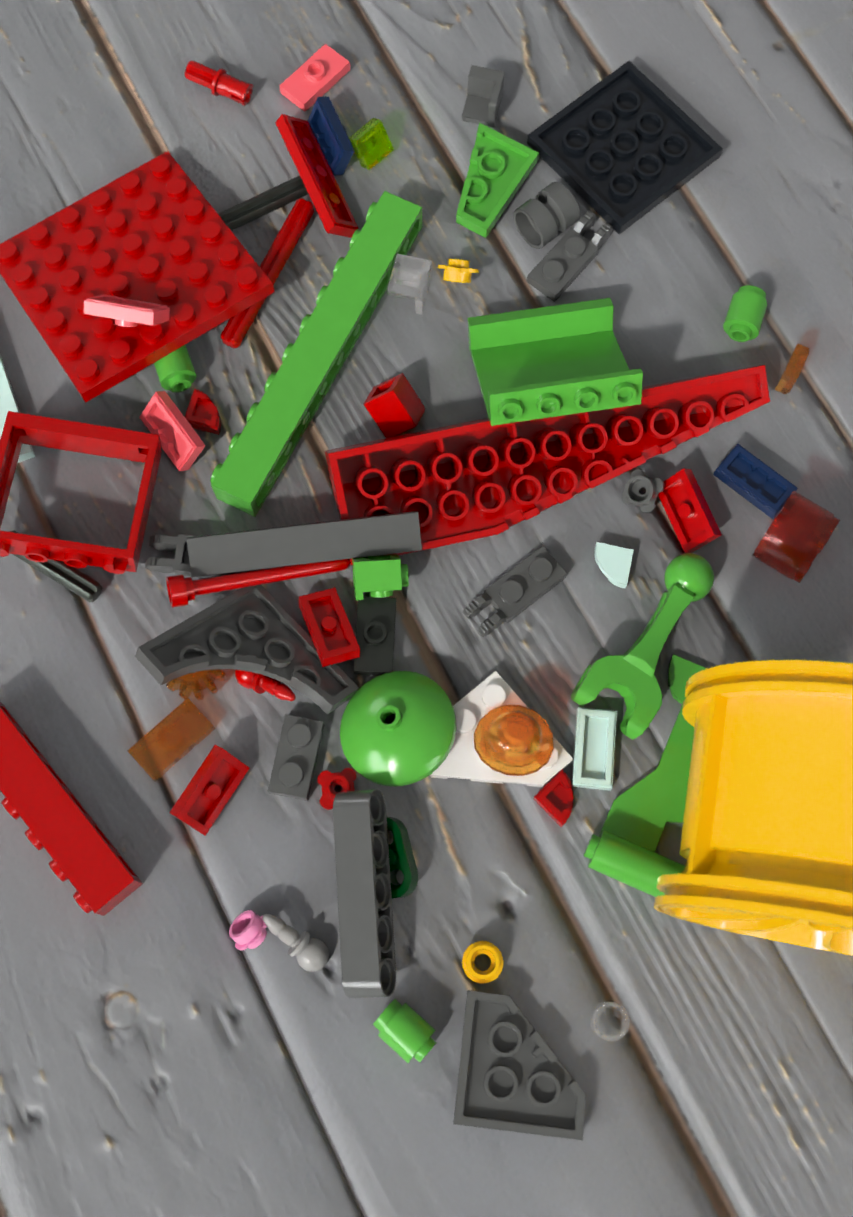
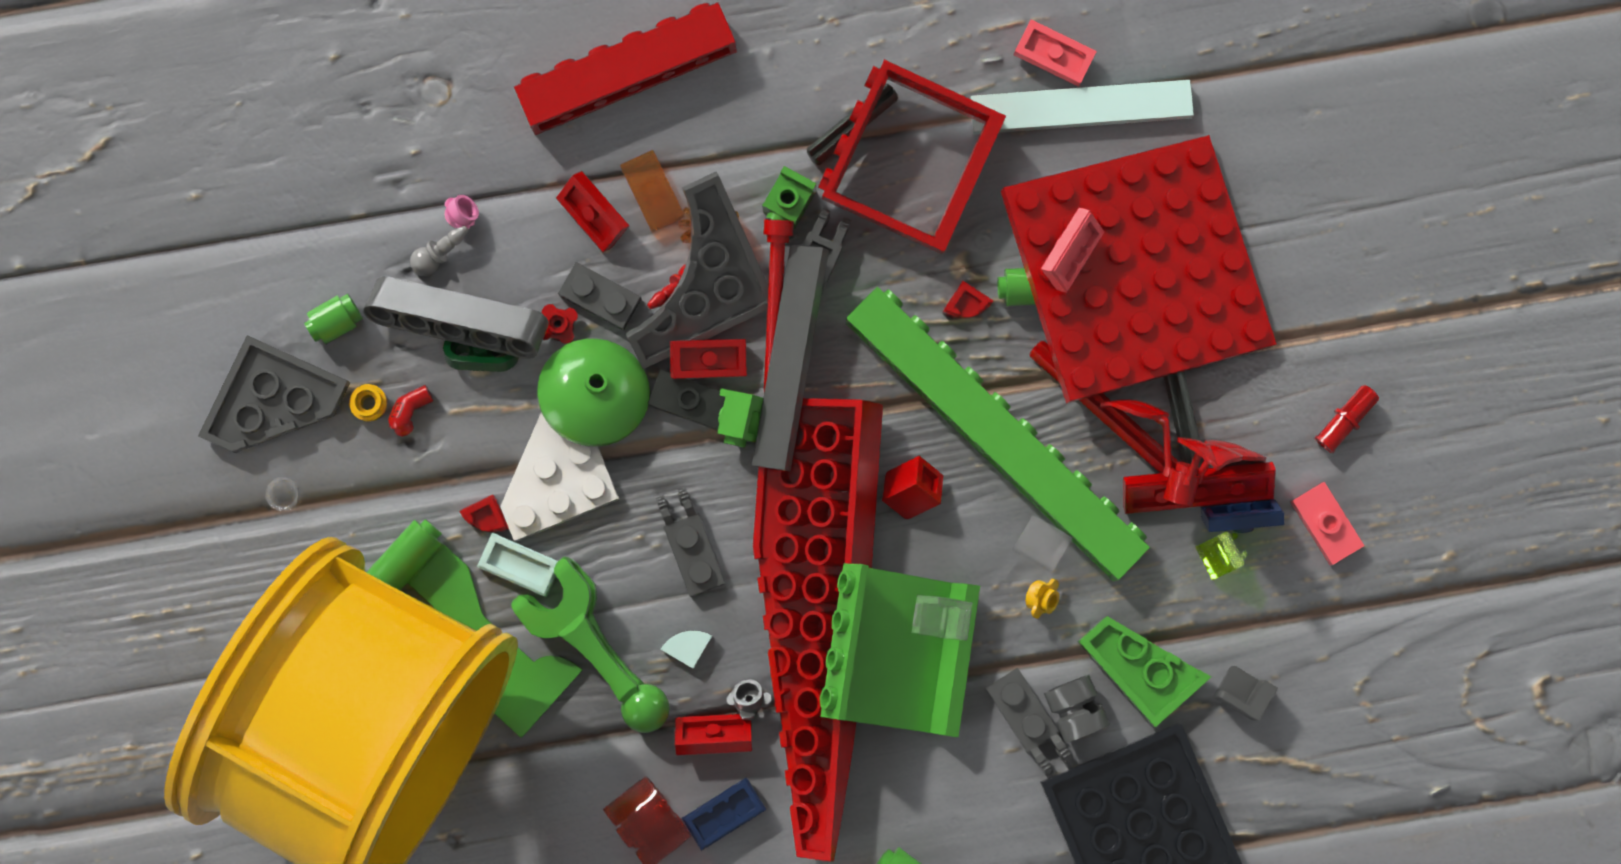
camera: 110 degrees right, 10 degrees up
coral plate [139,391,206,472] -> none
clear orange hat [474,705,554,776] -> none
none -> red arm [388,385,434,437]
none -> bright green brick [762,166,816,229]
none -> clear panel [911,595,973,640]
none -> red plant [1099,399,1267,506]

